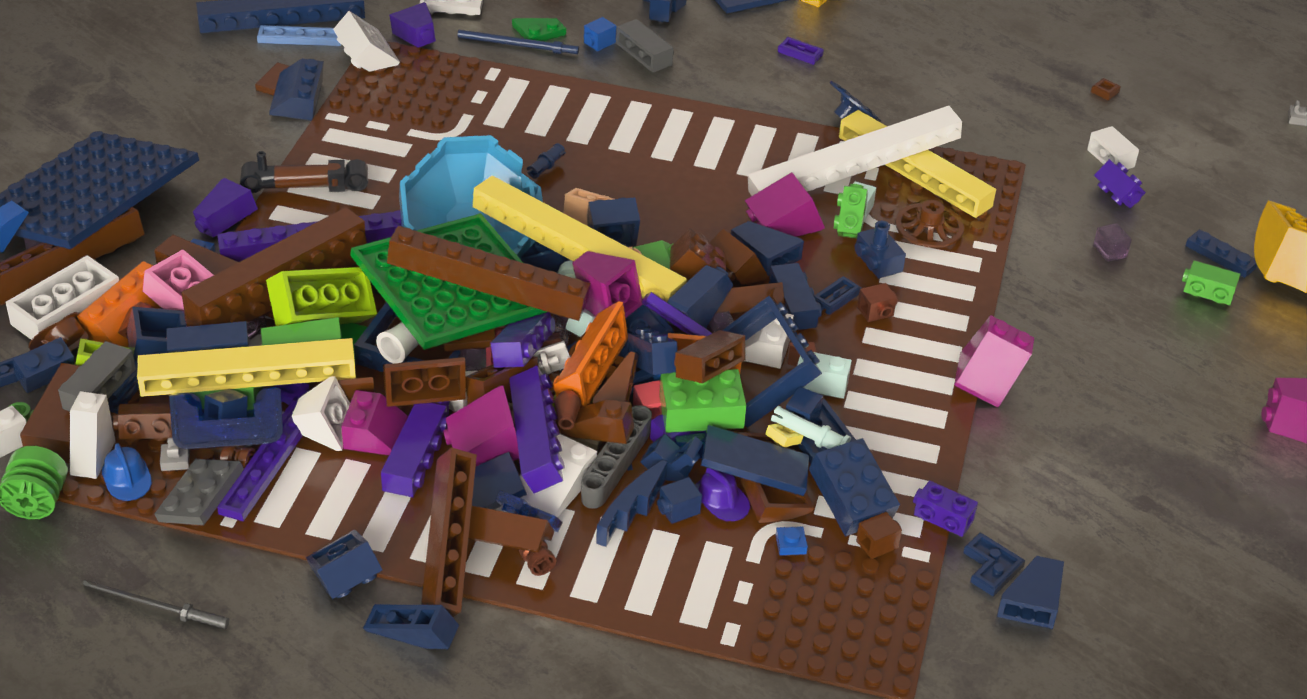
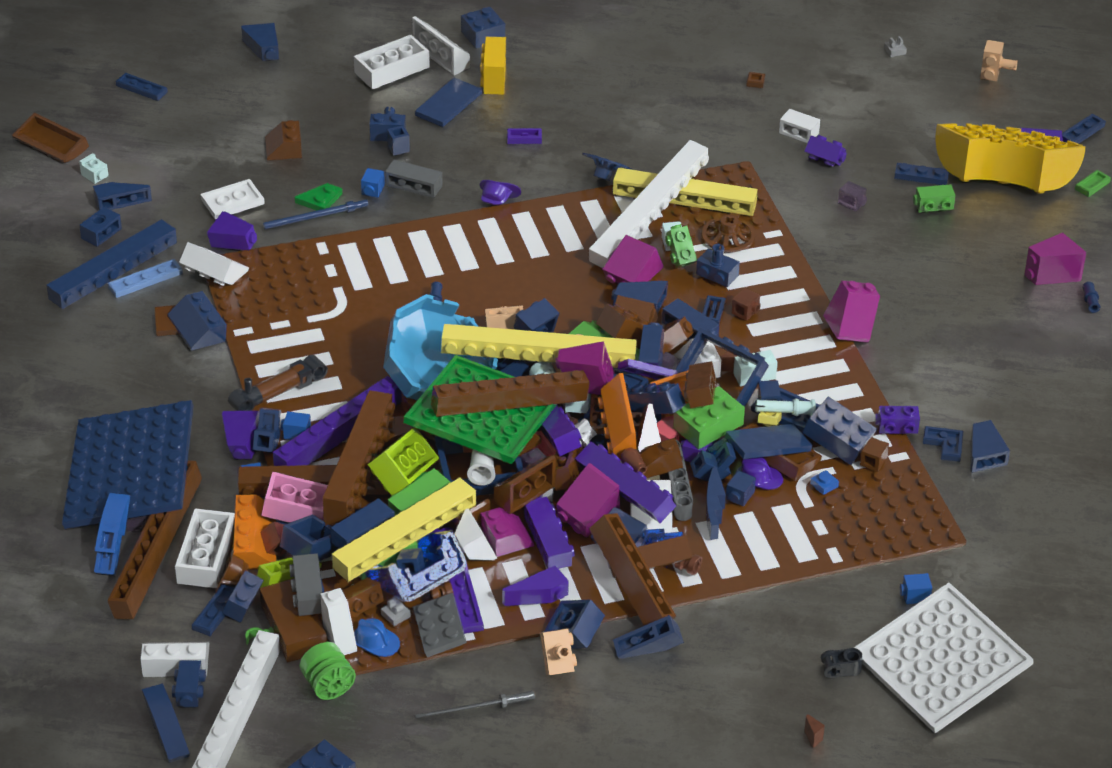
camera: 30 degrees left, 0 degrees up
none -> dark blue brick [253,408,281,452]
none -> blue brick [280,411,311,440]
none -> dark purple piece [479,180,521,205]
none -> dark purple slope [502,565,569,606]
none -> light nougat brick [540,629,577,675]

